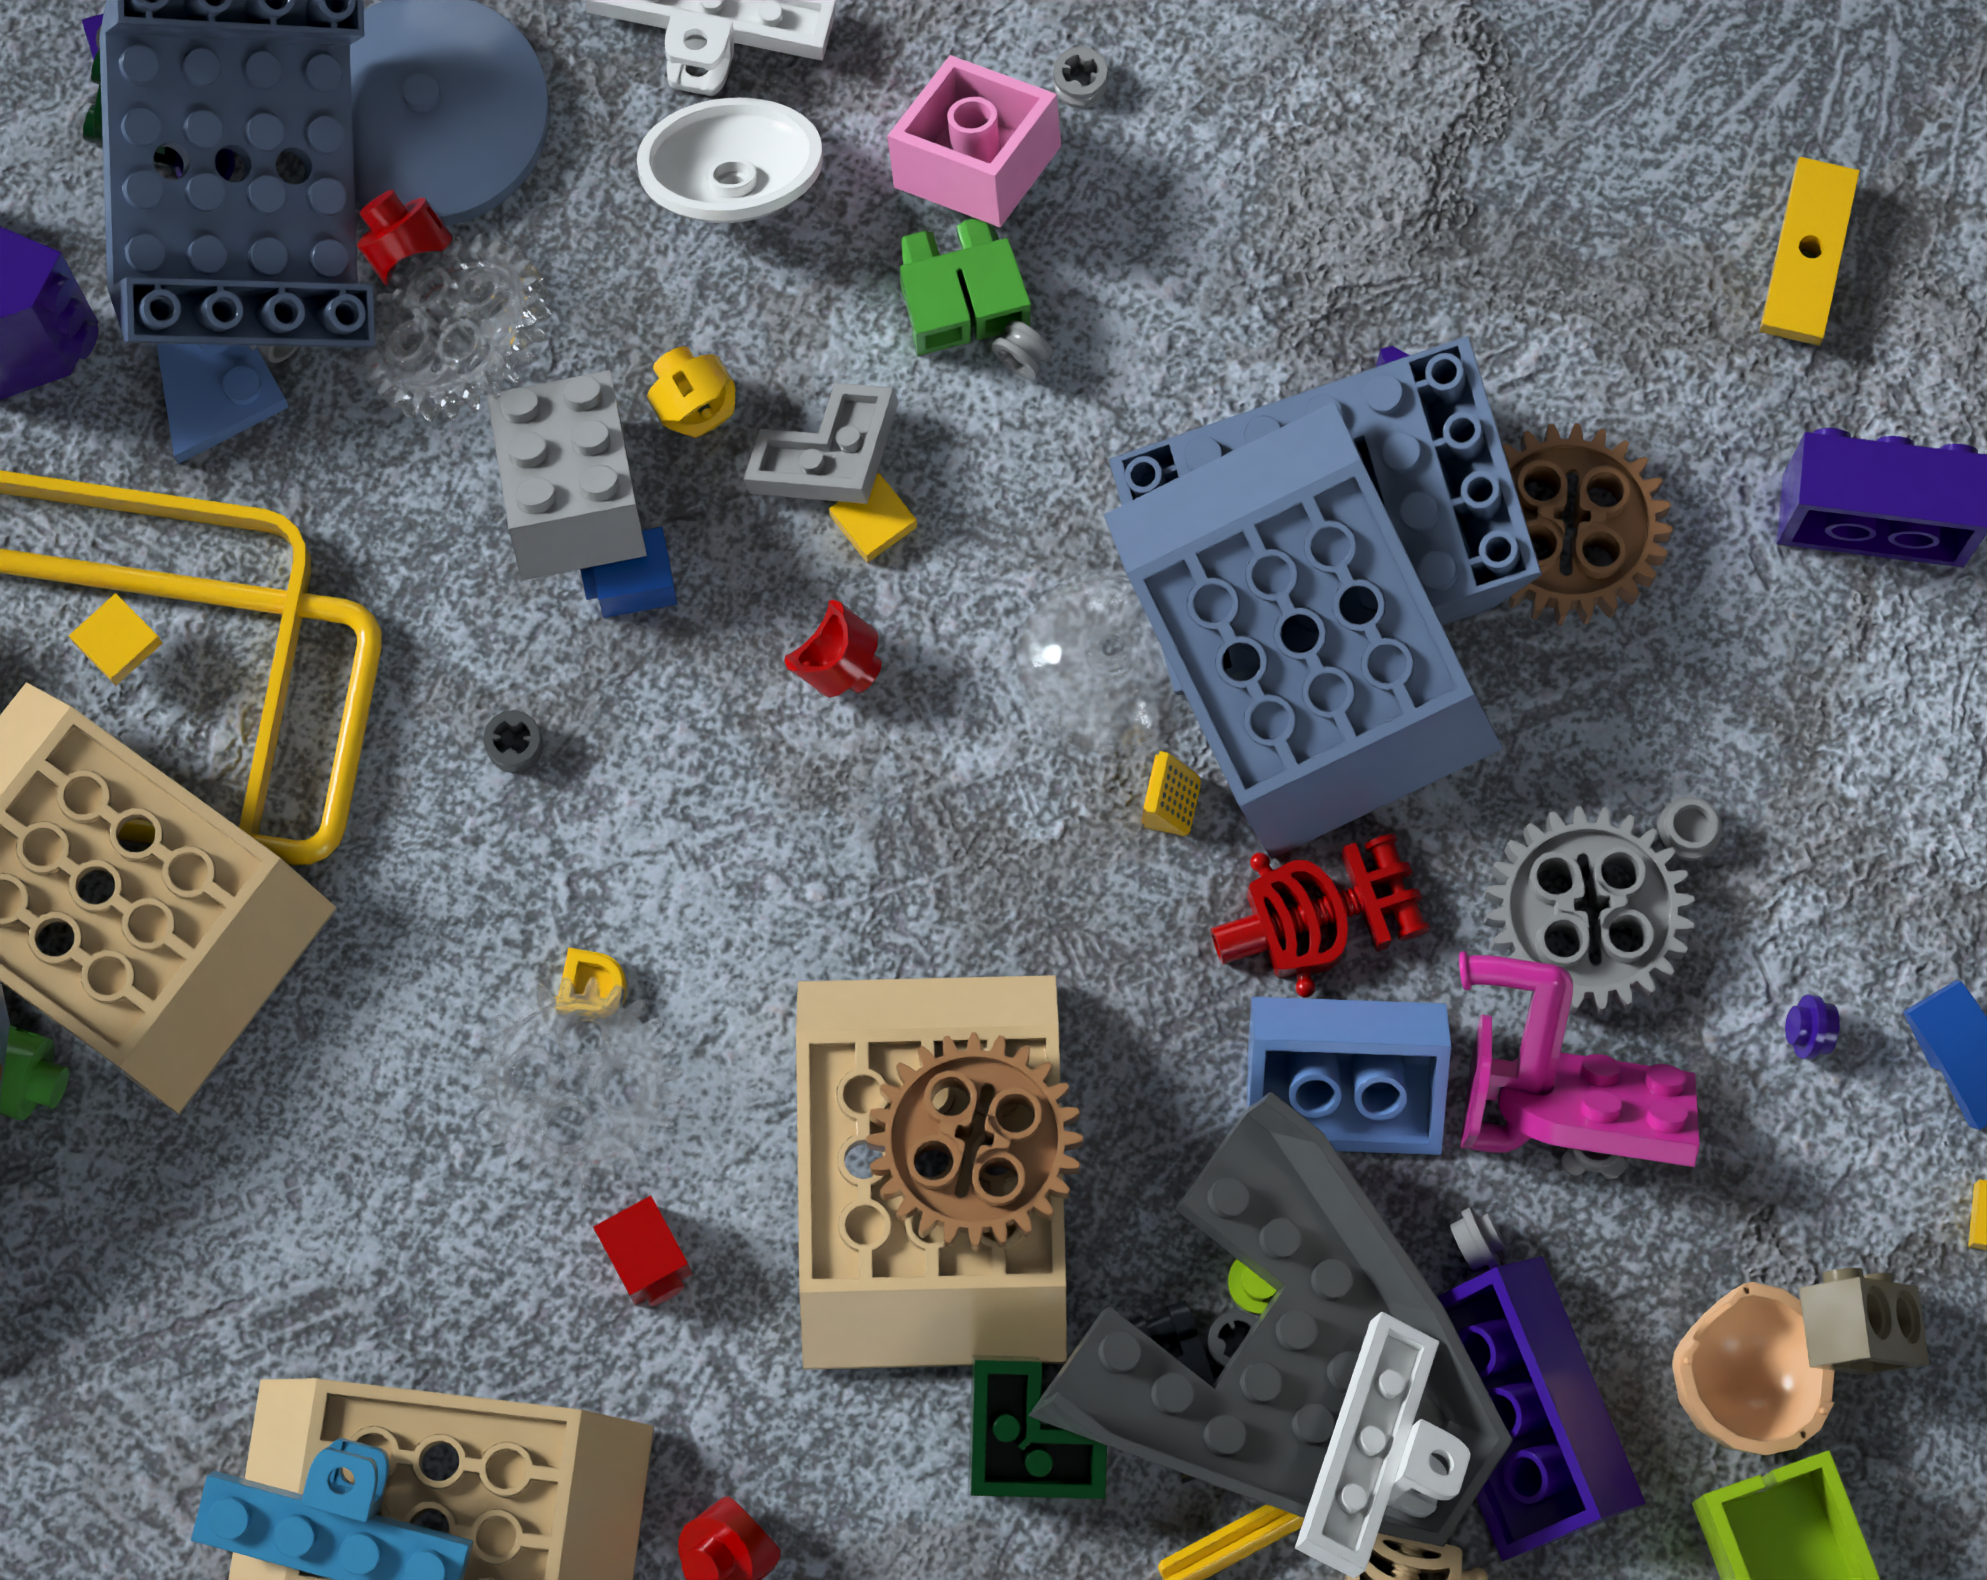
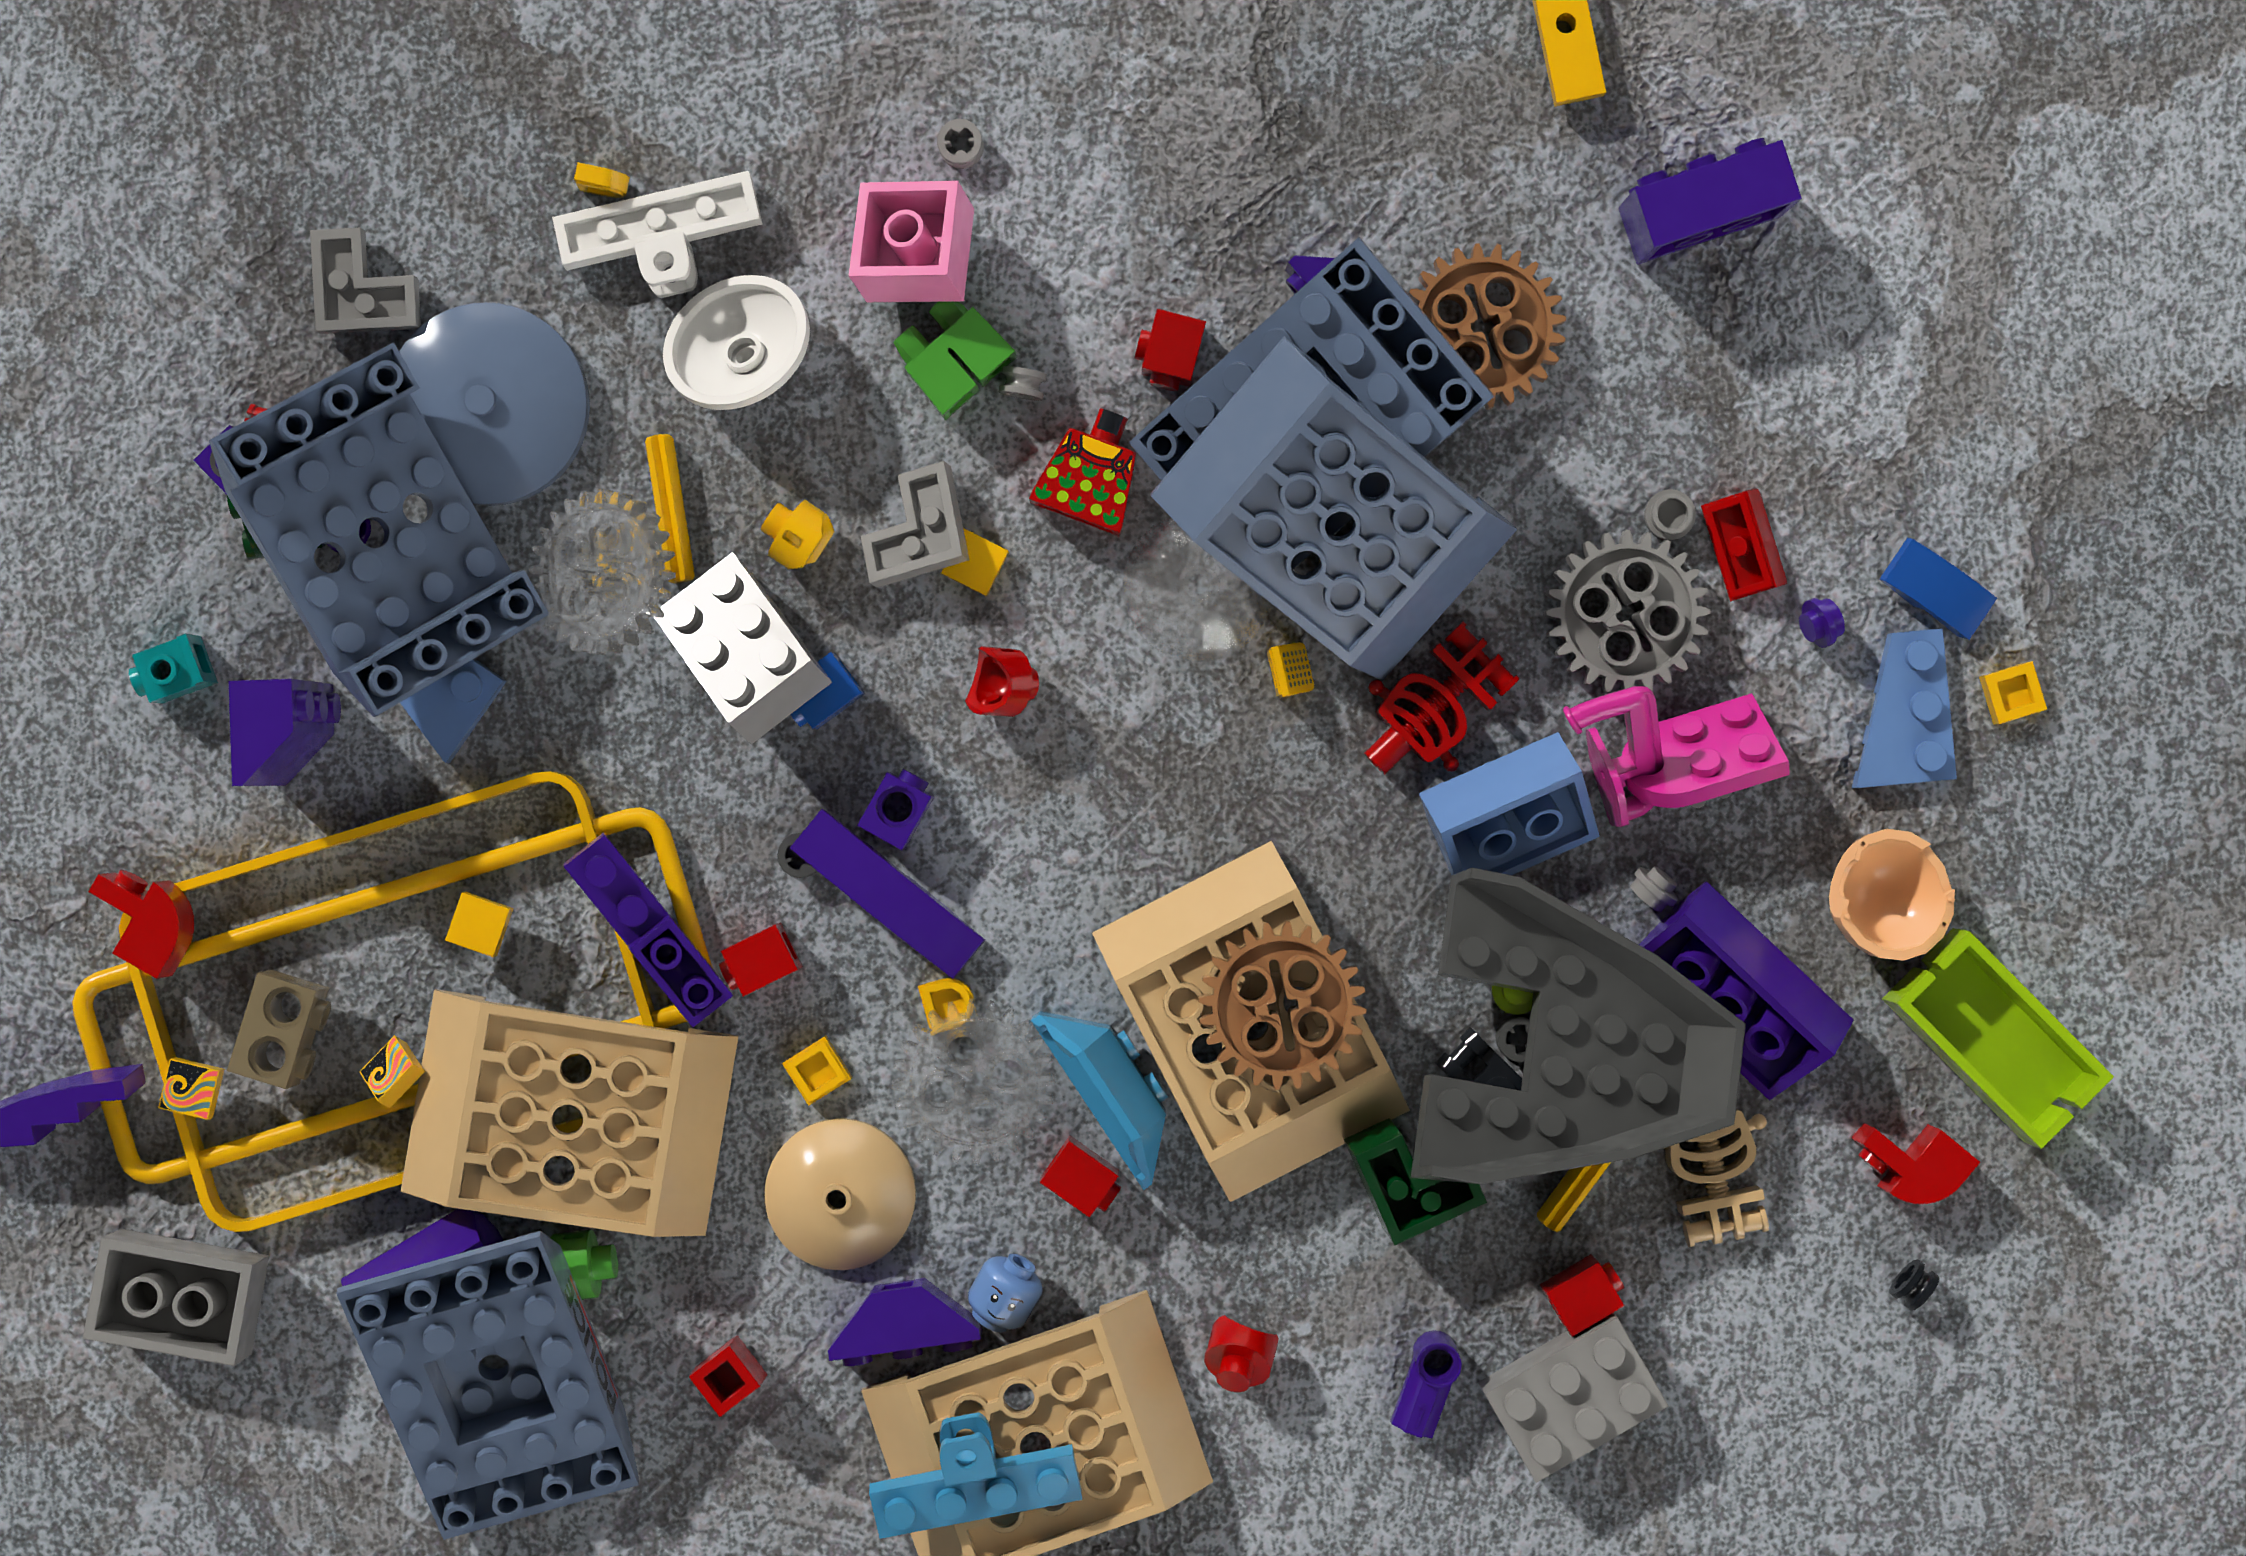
camera: 25 degrees left, 15 degrees up
red piece [357,190,453,285] -> none
white plate [1295,1312,1471,1579] -> none
dark tan brick [1799,1268,1929,1375] -> none
none -> dark purple slope [563,832,733,1027]
none -> yellow axle [645,434,695,583]
none -> red brick [689,1335,768,1417]
none -> red brick [719,922,803,997]
none -> tan dish [765,1118,916,1270]
none -> yellow tile [782,1035,853,1106]
none -> dark purple slope [790,809,986,979]
none -> dark purple slope [828,1278,983,1366]
none -> dark purple brick [857,769,934,850]
none -> medium blue head [968,1254,1043,1333]
none -> torso [1029,408,1136,537]
none -> dark azure wedge [1031,1011,1168,1190]
none -> red brick [1134,309,1206,391]
none -> red slope [1701,488,1787,602]
none -> medium blue wing [1852,628,1957,788]

